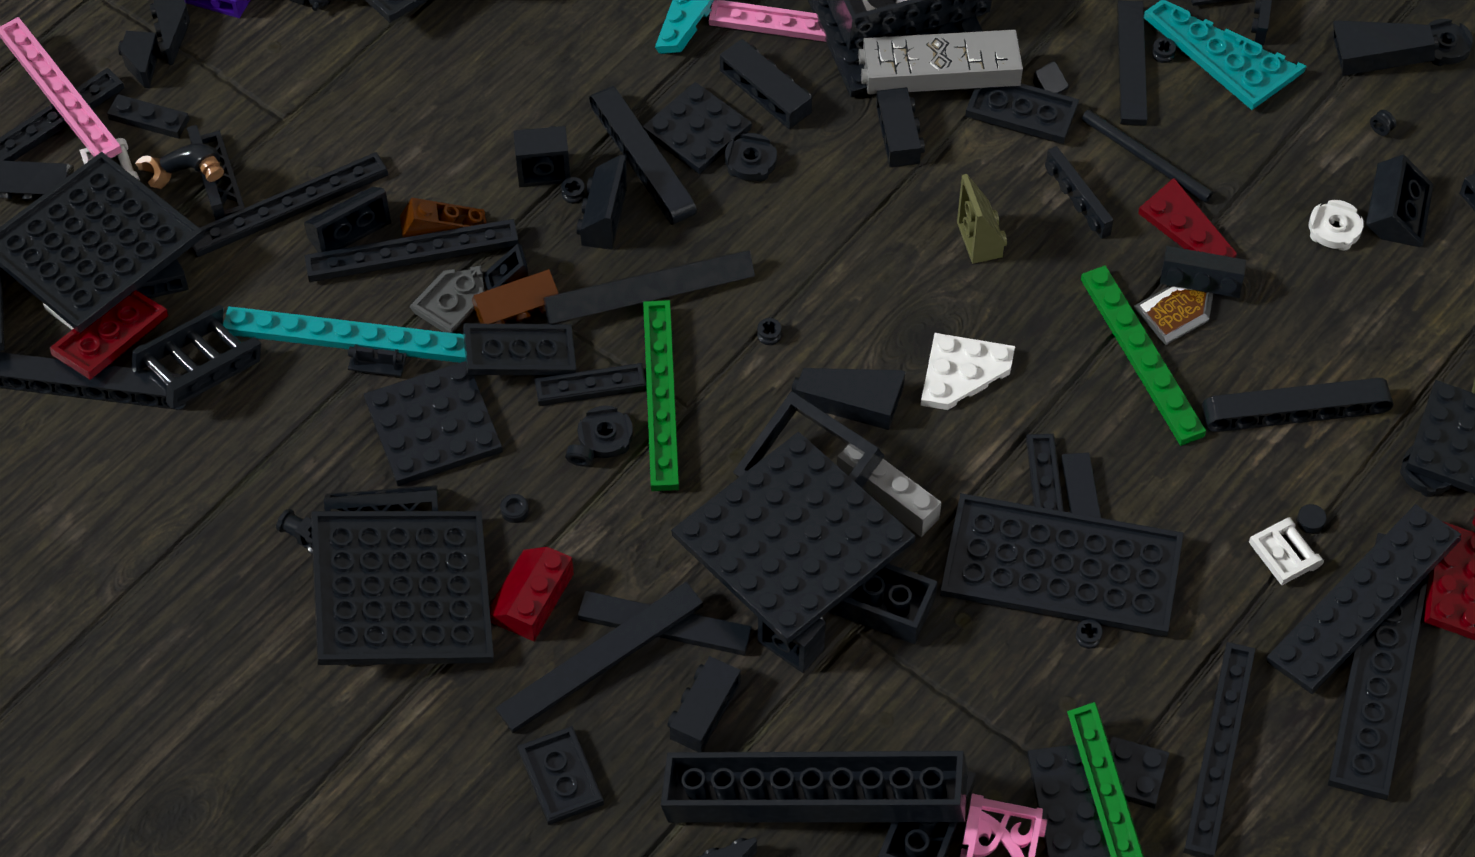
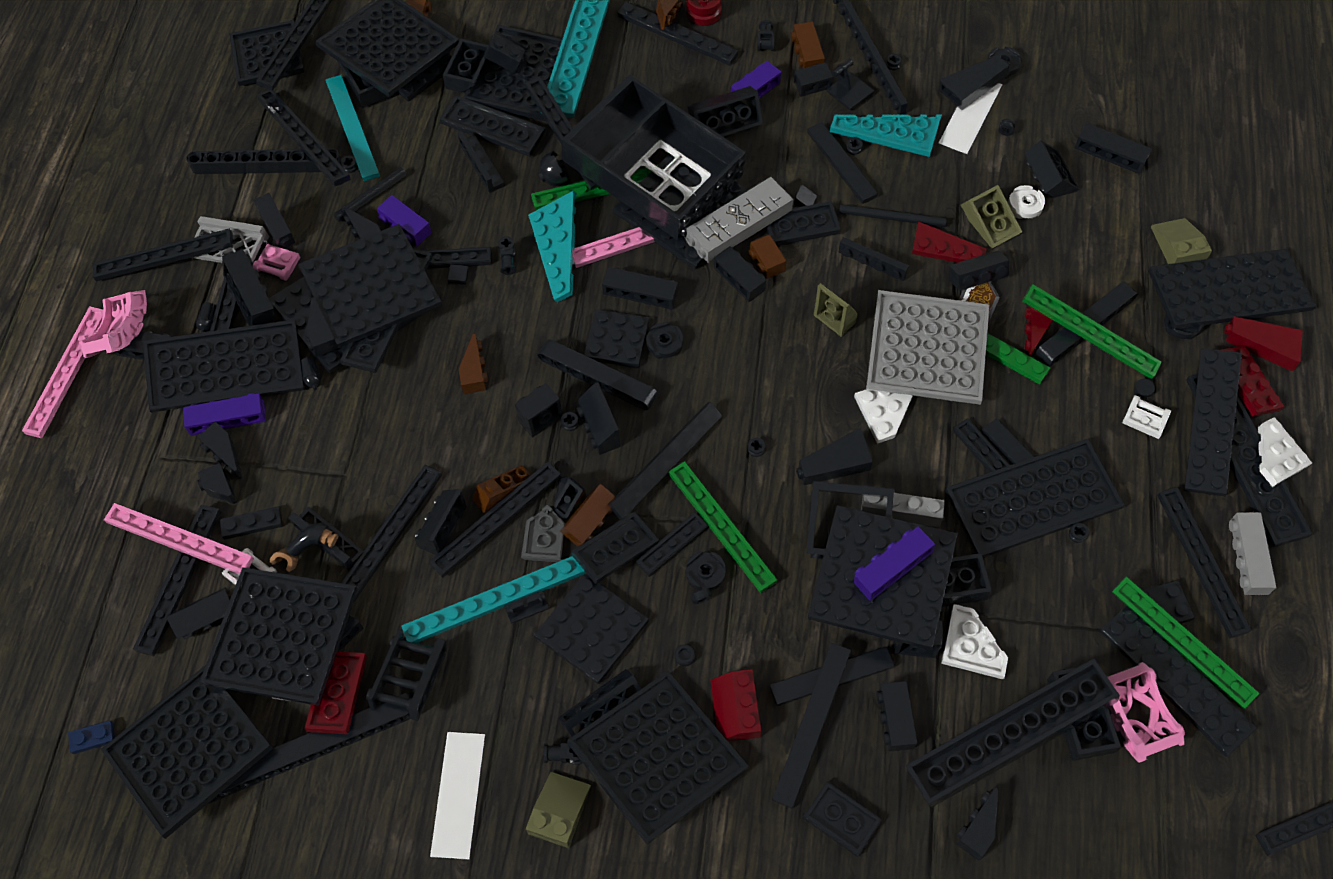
camera: 30 degrees left, 5 degrees up
none -> white sticker [430,732,485,859]
none -> reddish brown slope [459,334,488,394]
none -> olive slope [526,772,591,848]
none -> reddish brown brick [749,234,786,279]
none -> dark purple brick [854,526,935,601]
none -> light grey plate [866,290,989,405]
none -> white sticker [939,83,1002,154]
none -> white plate [941,604,1008,679]
none -> olive slope [961,185,1022,248]
none -> green plate [1022,284,1161,379]
none -> dark red slope [1025,306,1053,357]
none -> light grey brick [1229,513,1276,595]
none -> white plate [1258,417,1312,487]

